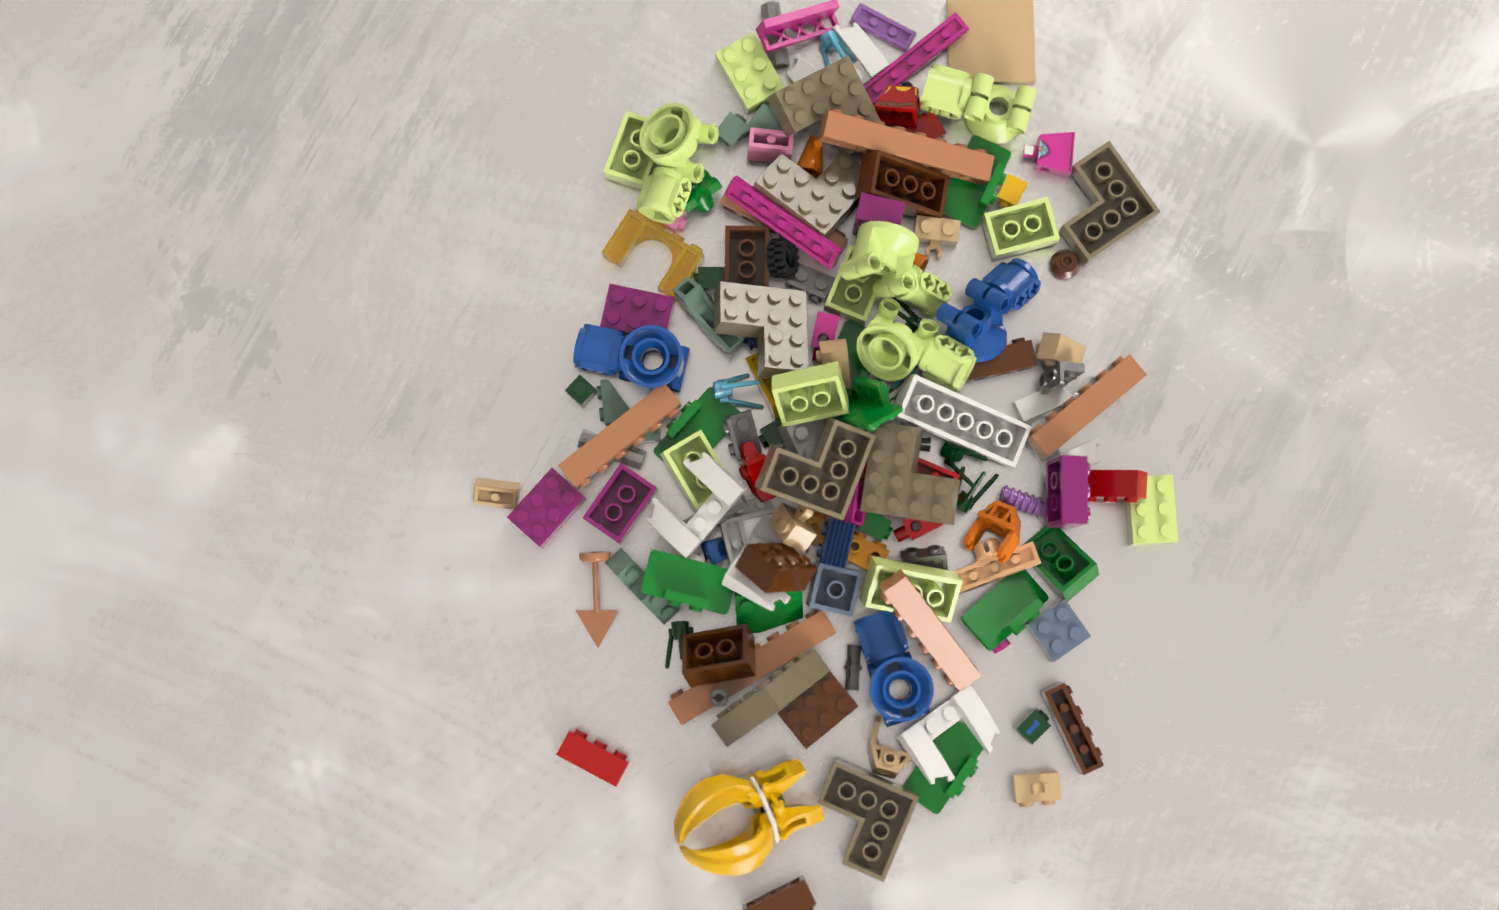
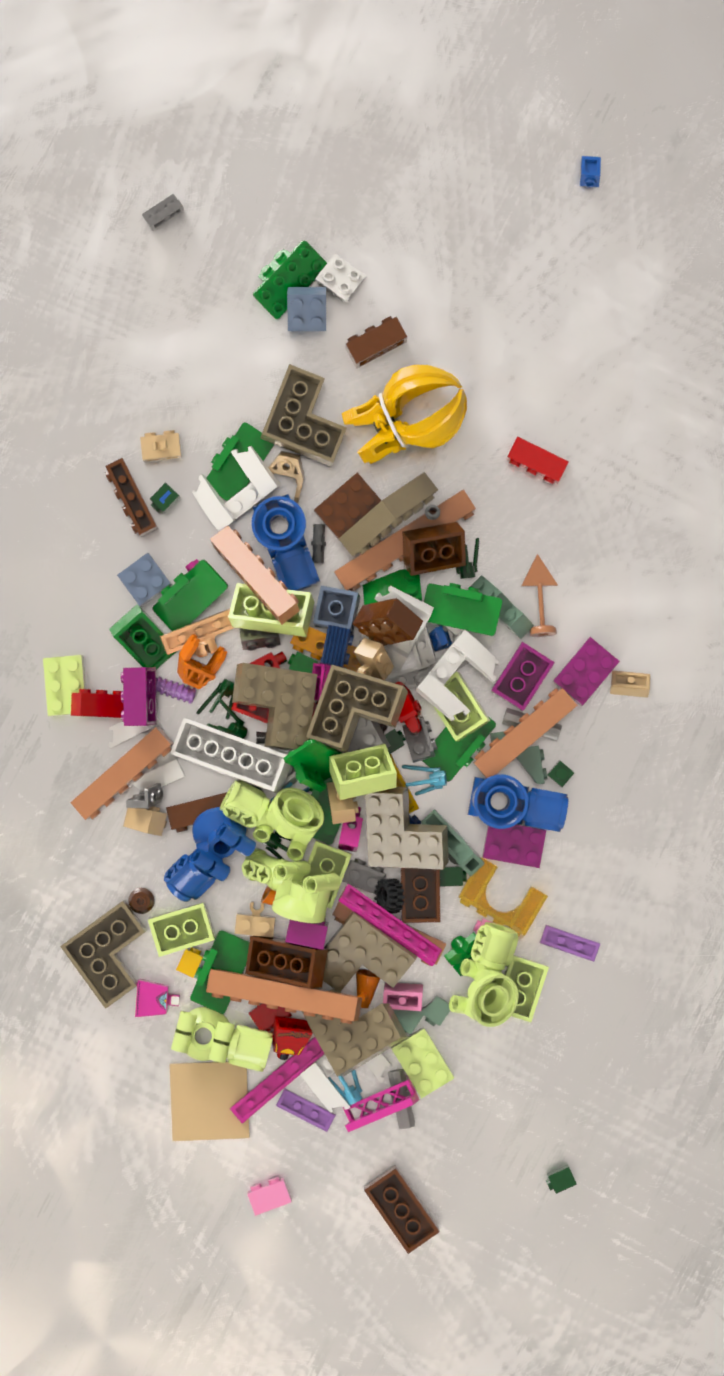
camera: 175 degrees left, 5 degrees up
none -> medium lavender tile [539,925,600,962]

